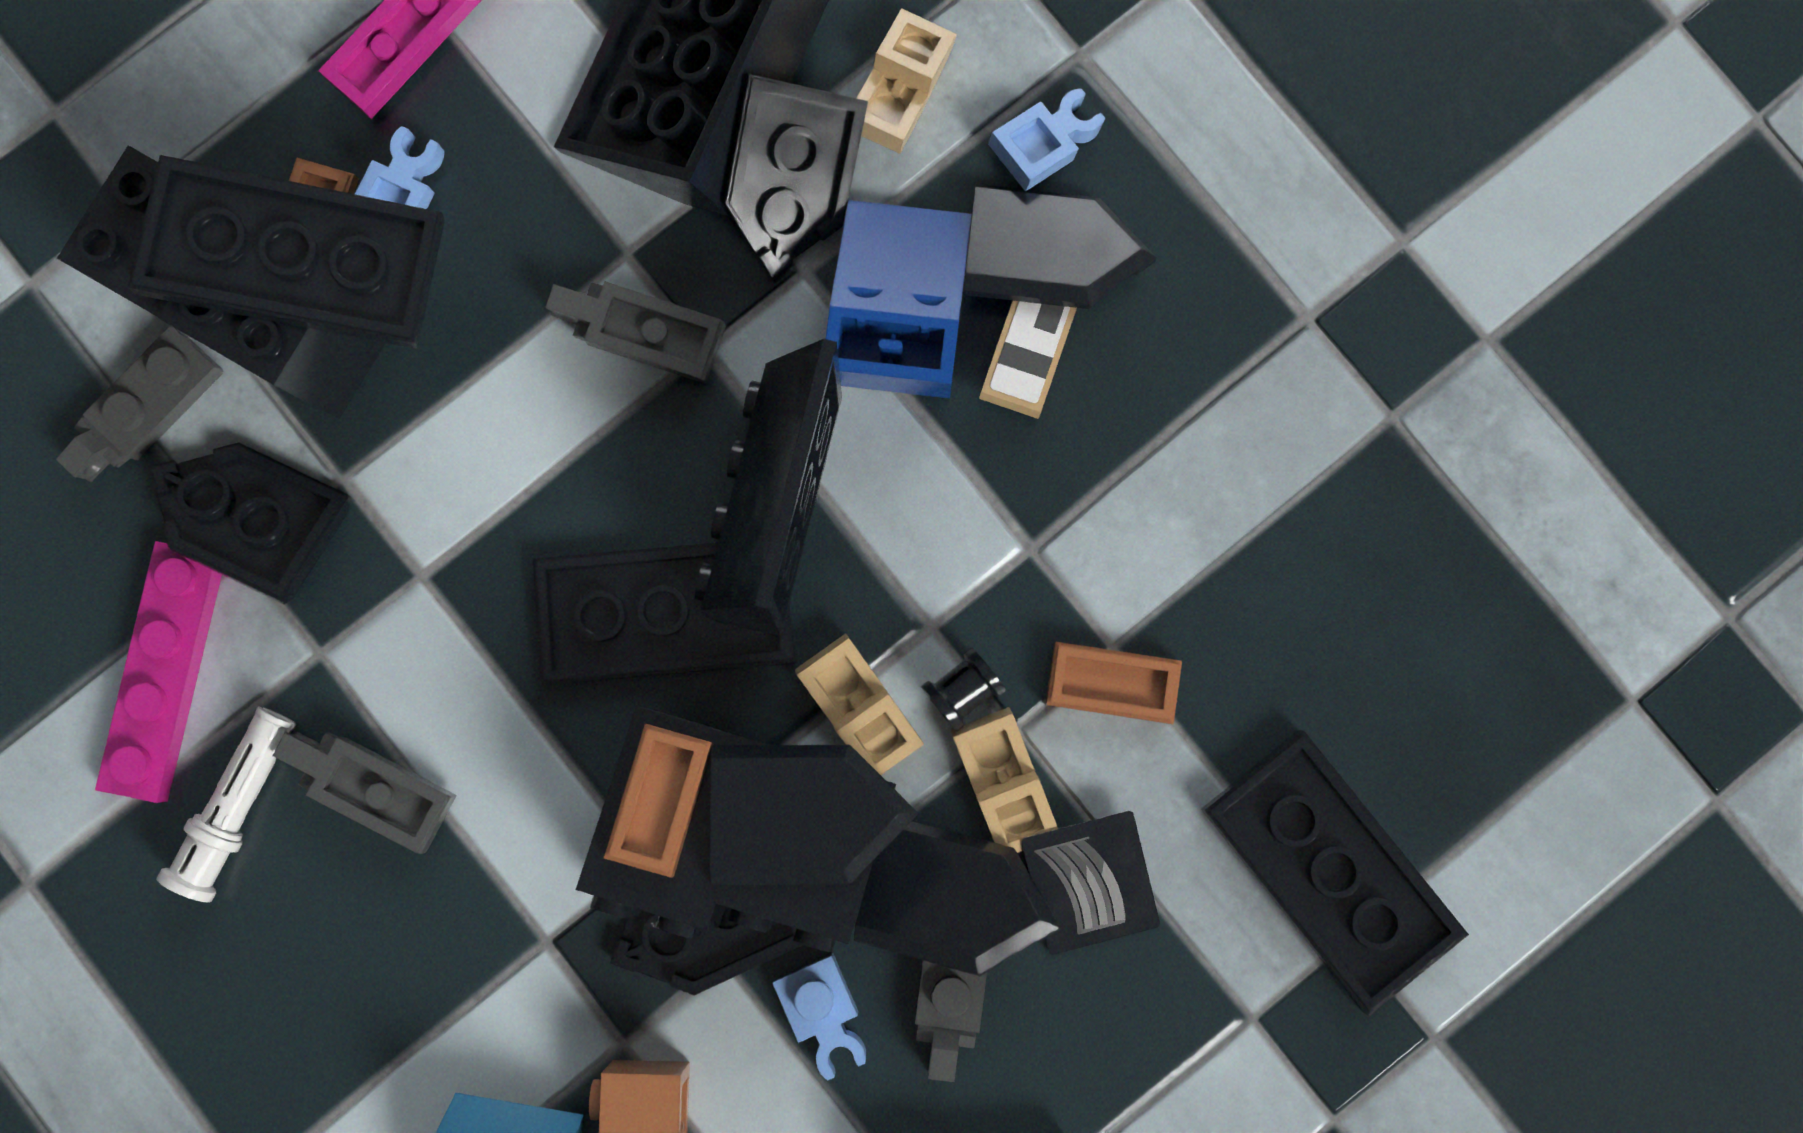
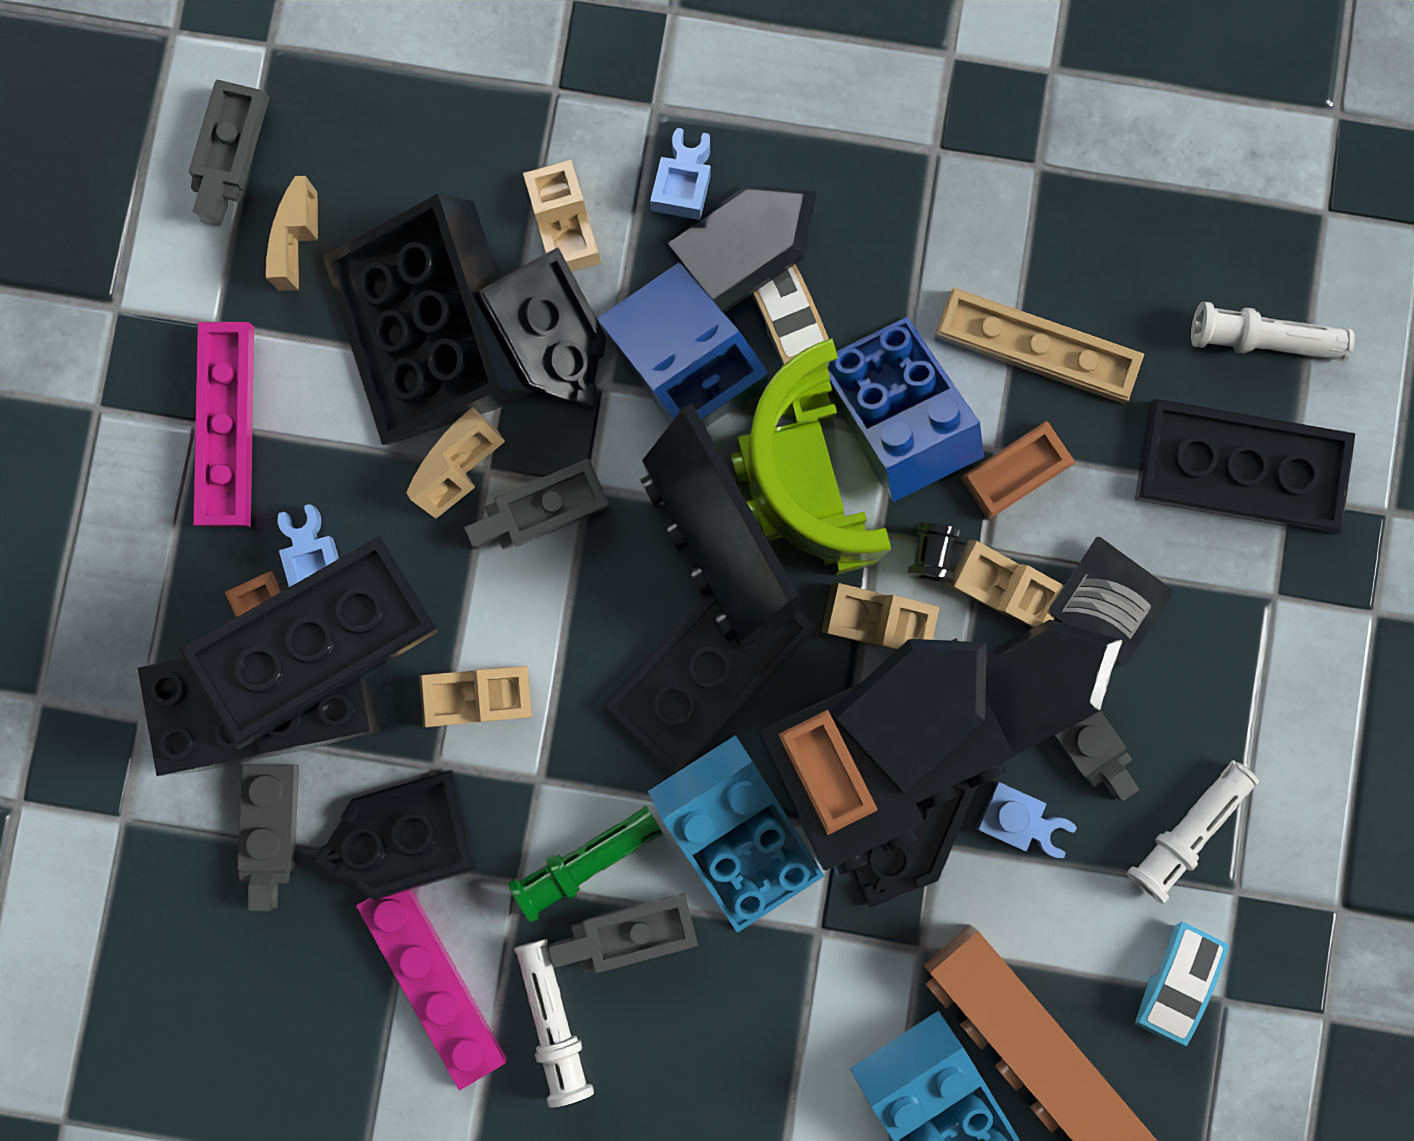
camera: 50 degrees left, 0 degrees up
none -> tan slope [406,407,505,519]
none -> tan slope [419,666,532,727]
none -> green pin [508,805,663,923]
none -> dark azure slope [648,735,824,933]
none -> lime piece [730,338,891,575]
none -> blue slope [828,317,984,502]
none -> tan tile [934,287,1144,404]
none -> white pin [1191,301,1355,361]

